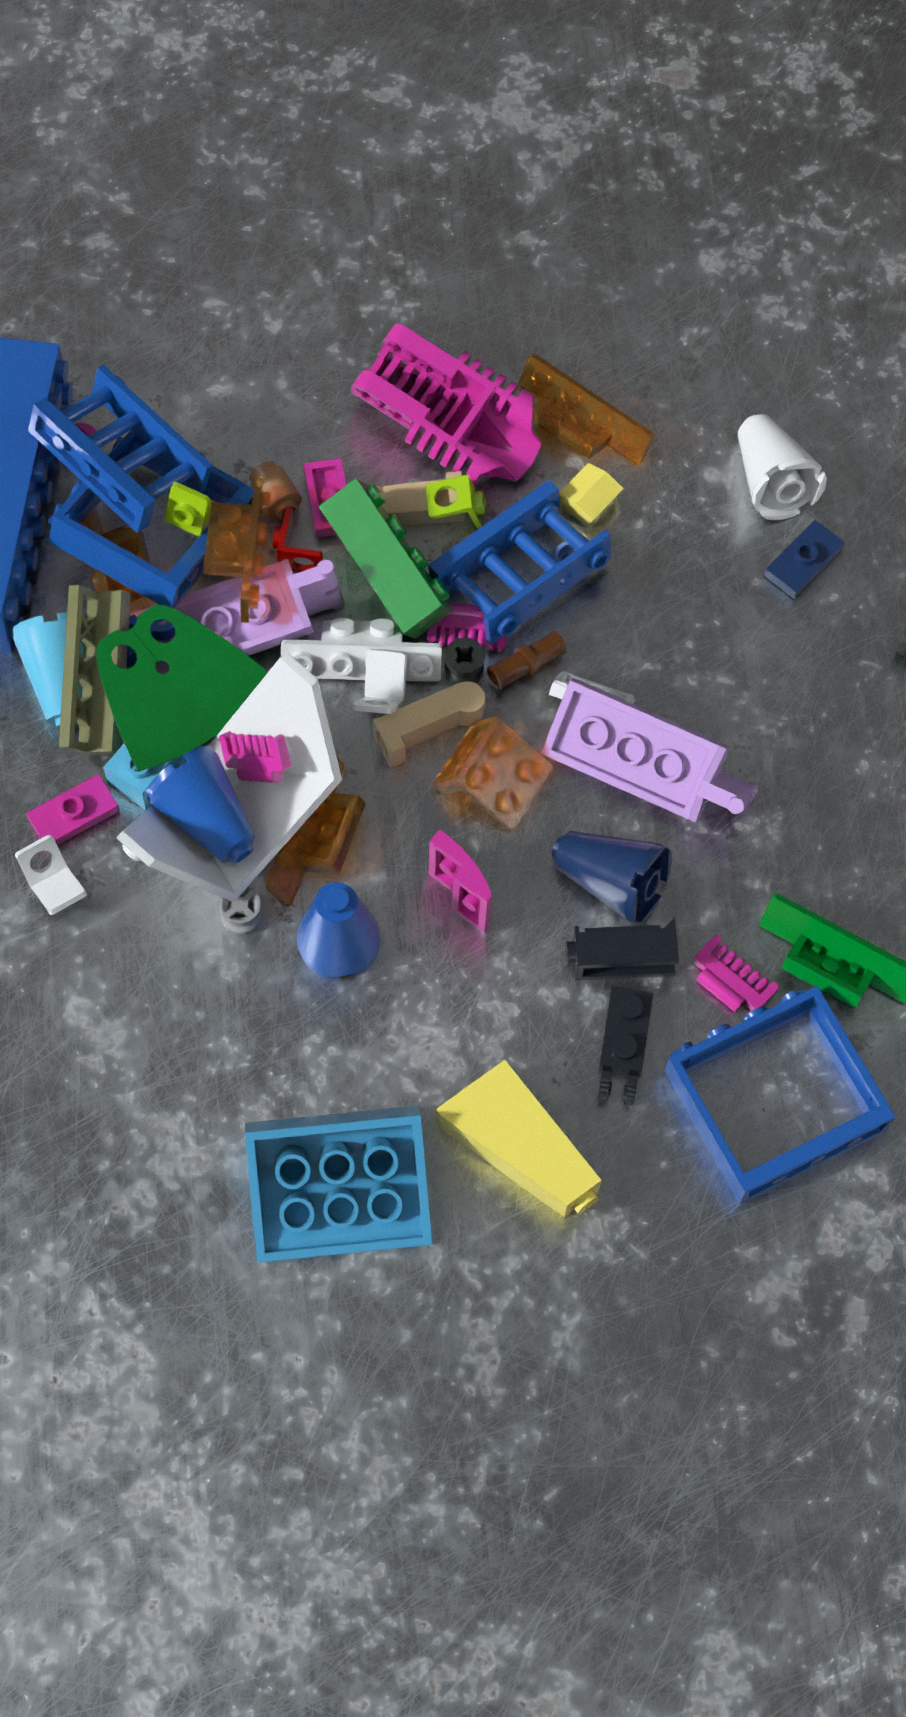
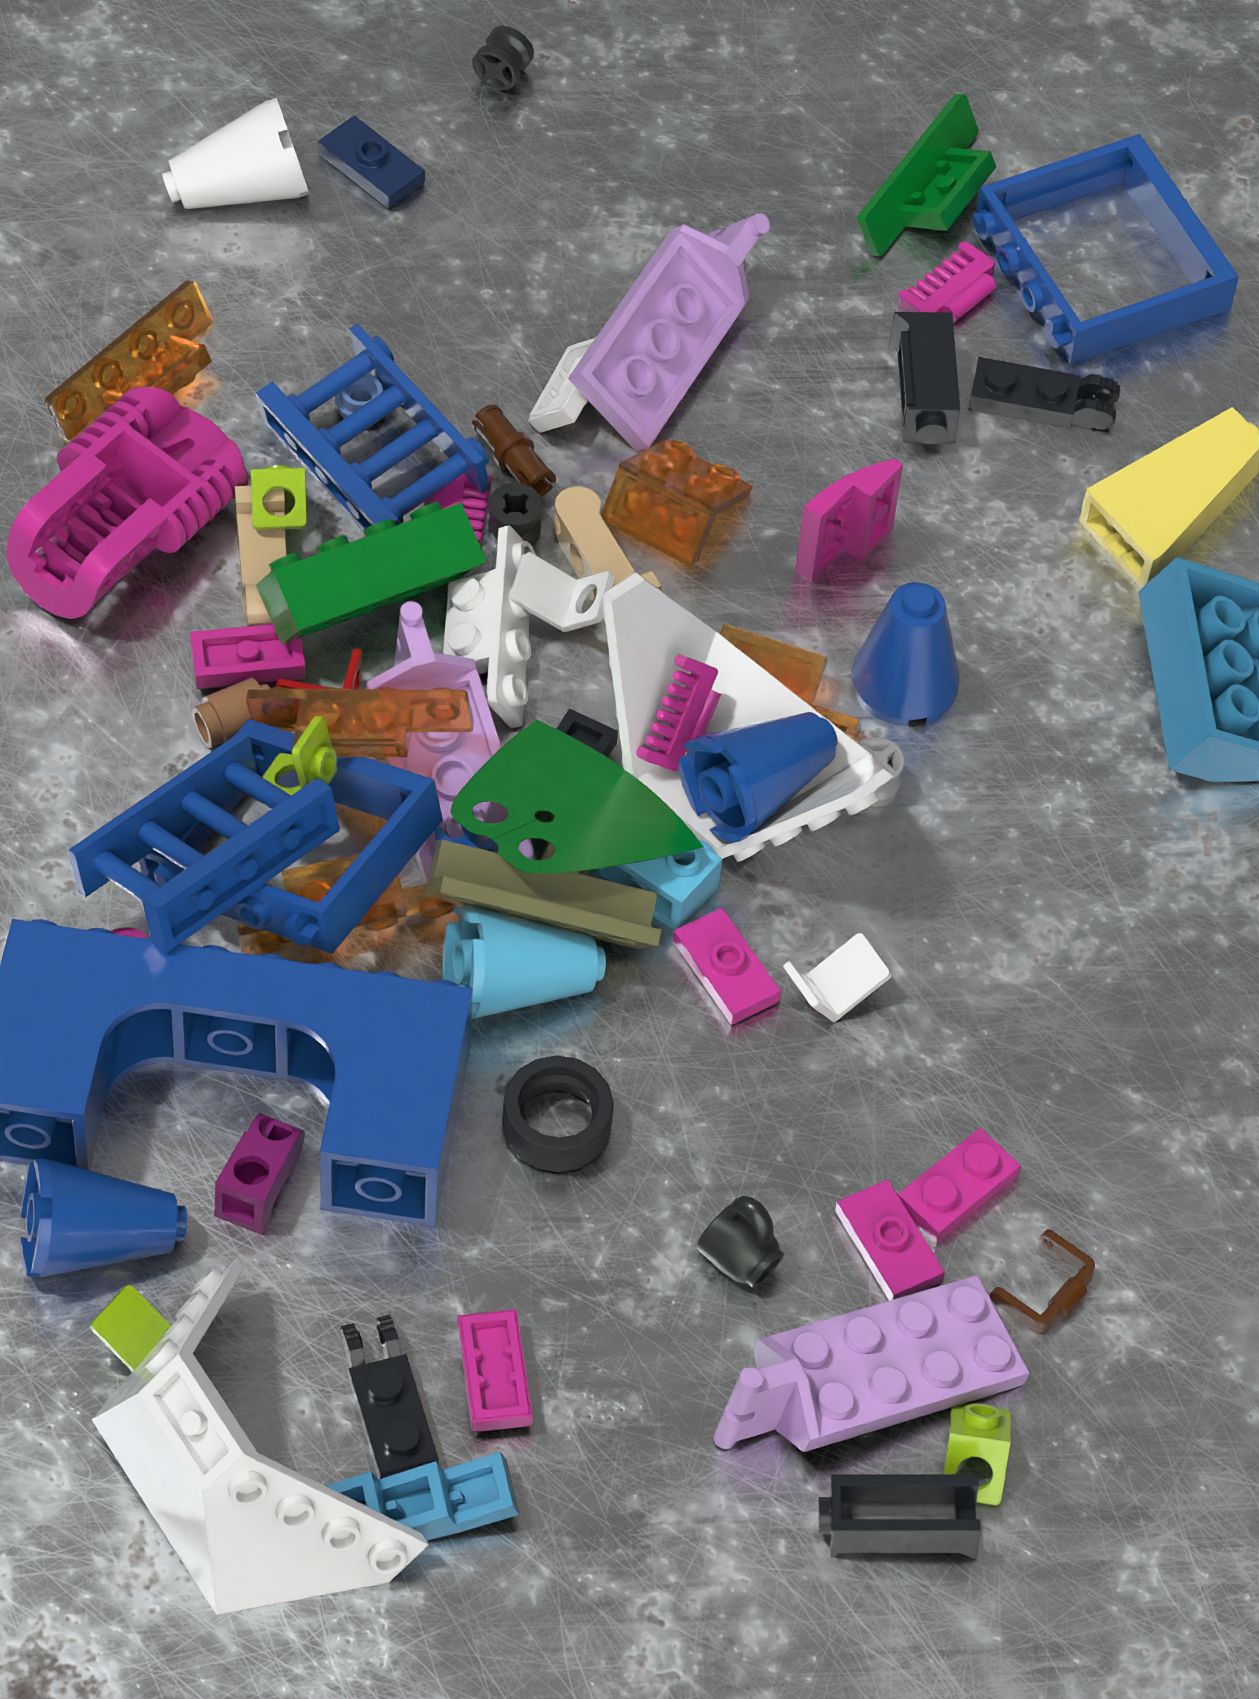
camera: 90 degrees left, 10 degrees down
dark blue cone [552,831,672,924] -> none
light yellow piece [559,463,624,527] -> none

